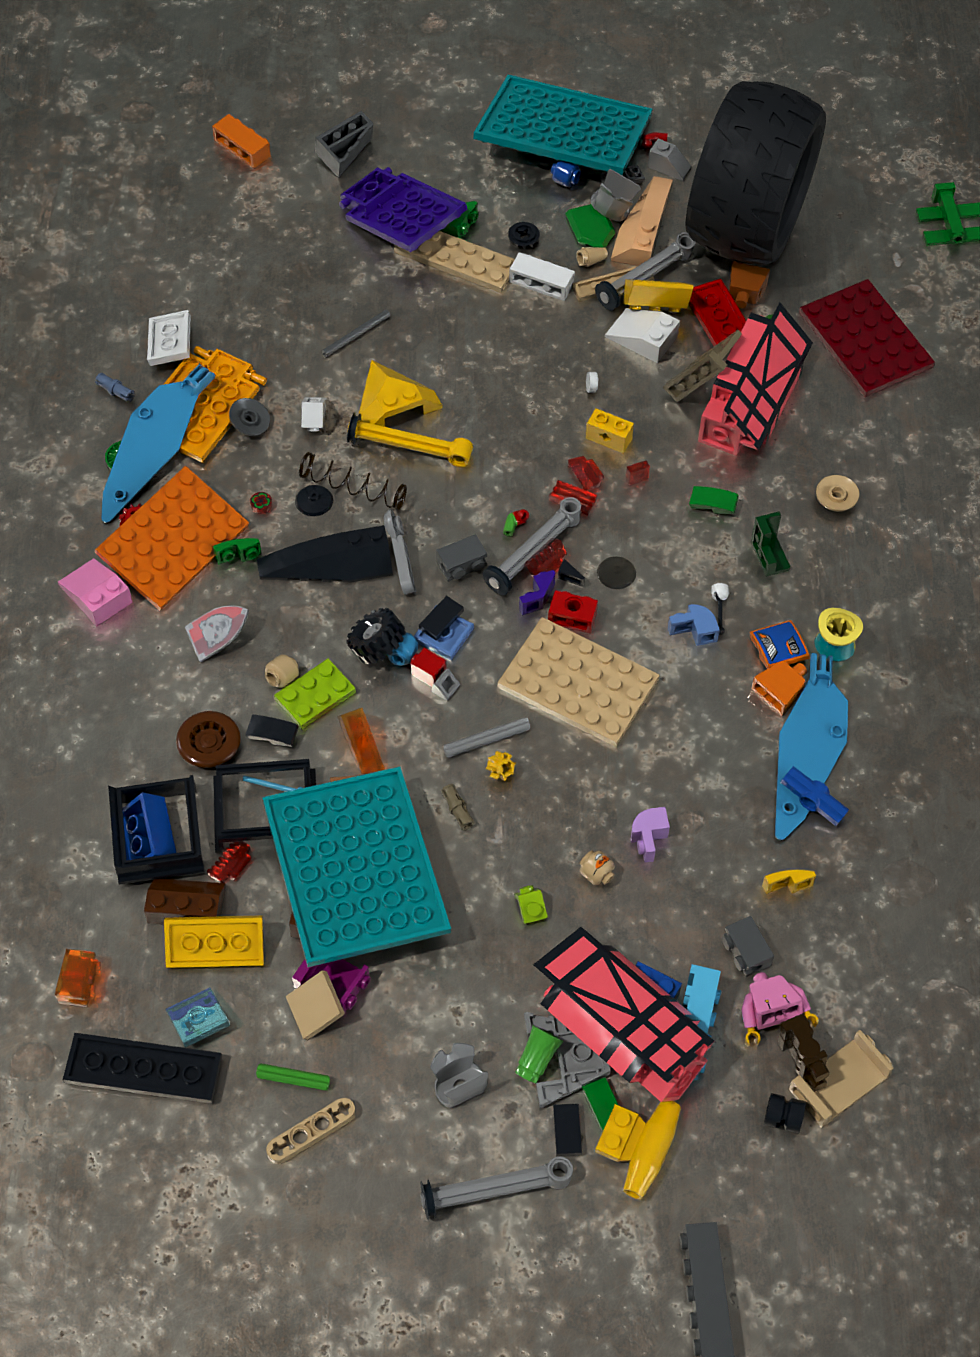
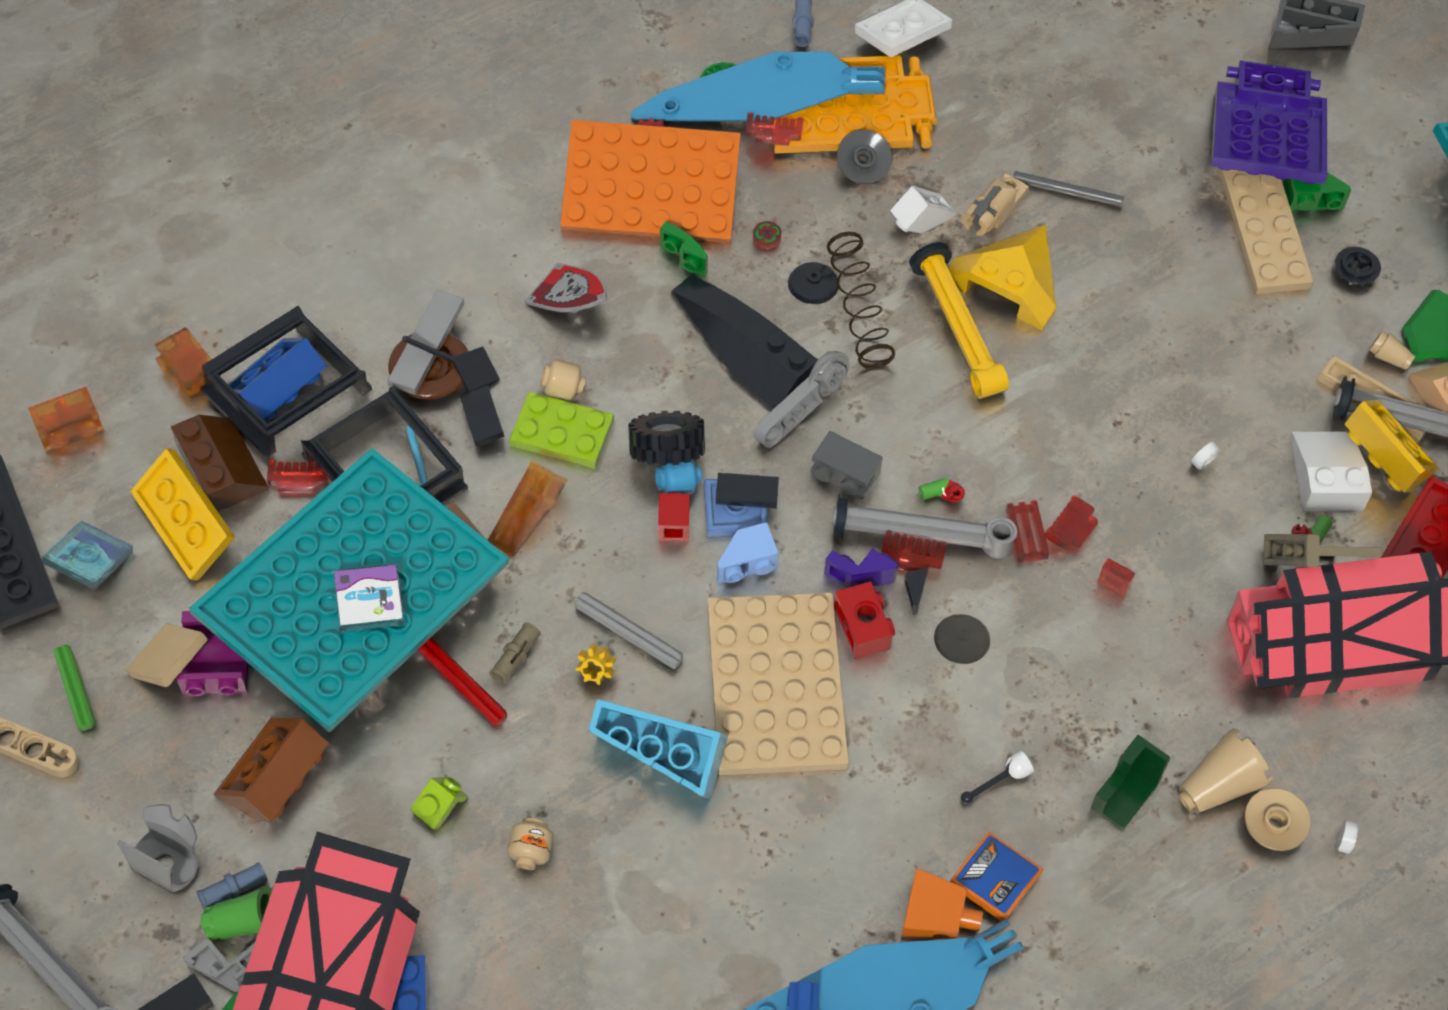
camera: 55 degrees right, 0 degrees up
bright pink slope [58,558,133,627] -> none
light grey slope [431,668,460,700] -> none
white brick [509,252,575,301] -> none
yellow brick [585,408,634,454] -> none
lavender brick [631,807,670,863] -> none
medium blue brick [668,604,720,646] -> none
green slope [689,486,739,514] -> none
light yellow hat [814,608,863,661] -> none
none -> clear orange brick [155,327,212,401]
none -> sand blue pin [196,862,268,910]
none -> dark orange slope [214,717,329,822]
none -> tile [333,564,405,632]
none -> light grey tile [387,289,464,395]
none -> black piece [402,336,500,392]
none -> red axle [418,638,507,726]
none -> medium azure wedge [588,699,728,799]
none -> light blue slope [716,522,778,584]
none -> clear red piece [745,112,803,146]
none -> tan plate [962,173,1029,236]
none -> tan cone [1178,728,1273,813]
none -> bright green arm [1291,515,1333,543]
none -> white tile [1336,819,1359,854]

